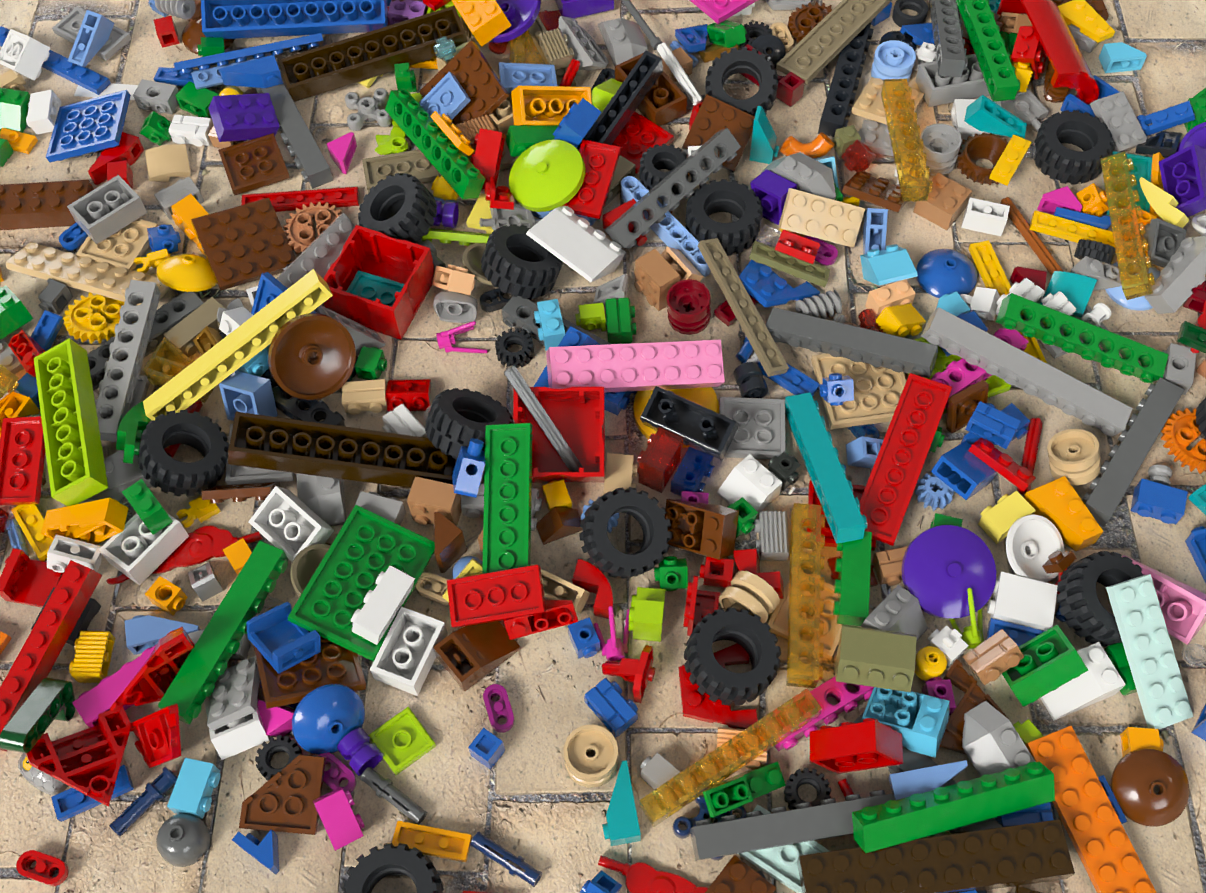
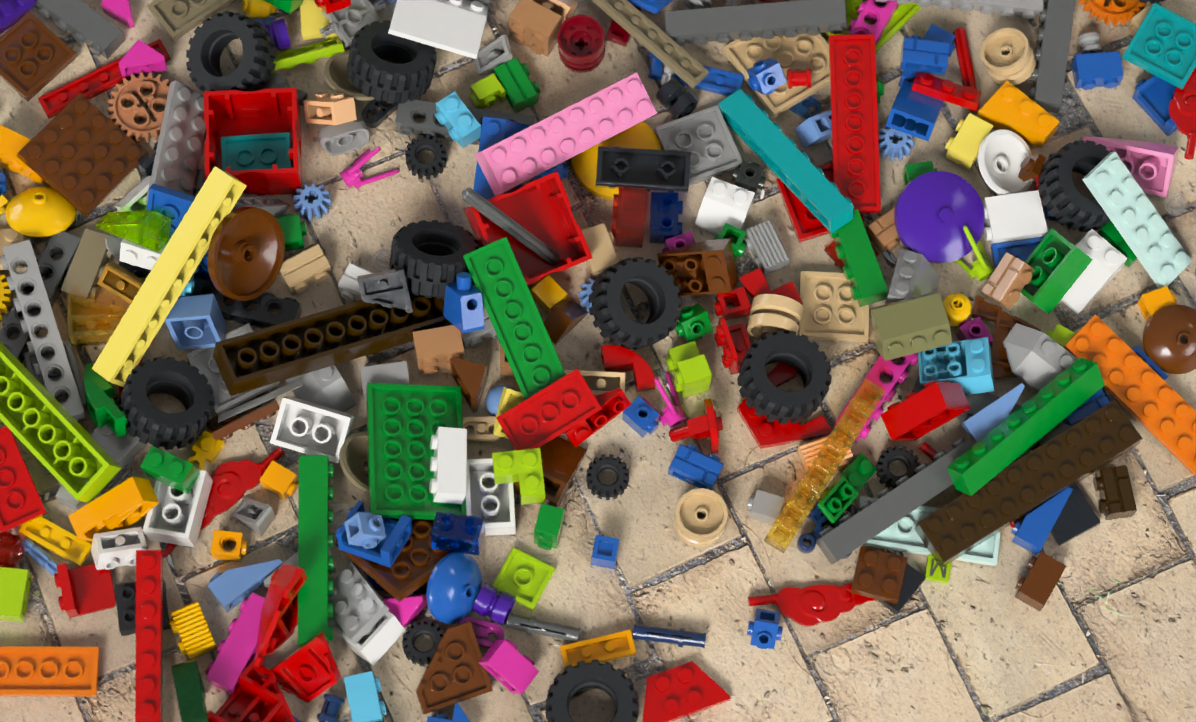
camera: 30 degrees left, 10 degrees up
red bracket [385,379,431,412] -> none
magenta plate [483,684,515,733] -> none
teal slope [602,760,641,846] -> none
clear yellow brick [786,503,825,688] -> none
white brick [928,625,969,669] -> none
reddish brown plate [946,380,989,434] -> none
none -> clear neon green slope [96,210,171,252]
none -> dark pink slope [119,39,167,77]
none -> white sticker [218,378,303,423]
none -> medium blue gear [292,181,332,222]
none -> medium blue brick [344,512,386,549]
none -> black wing [357,267,413,313]
none -> clear blue brick [430,512,485,556]
none -> lime brick [492,448,545,505]
none -> green brick [534,503,564,550]
none -> black tyre [586,454,629,500]
none -> red bush [787,68,811,89]

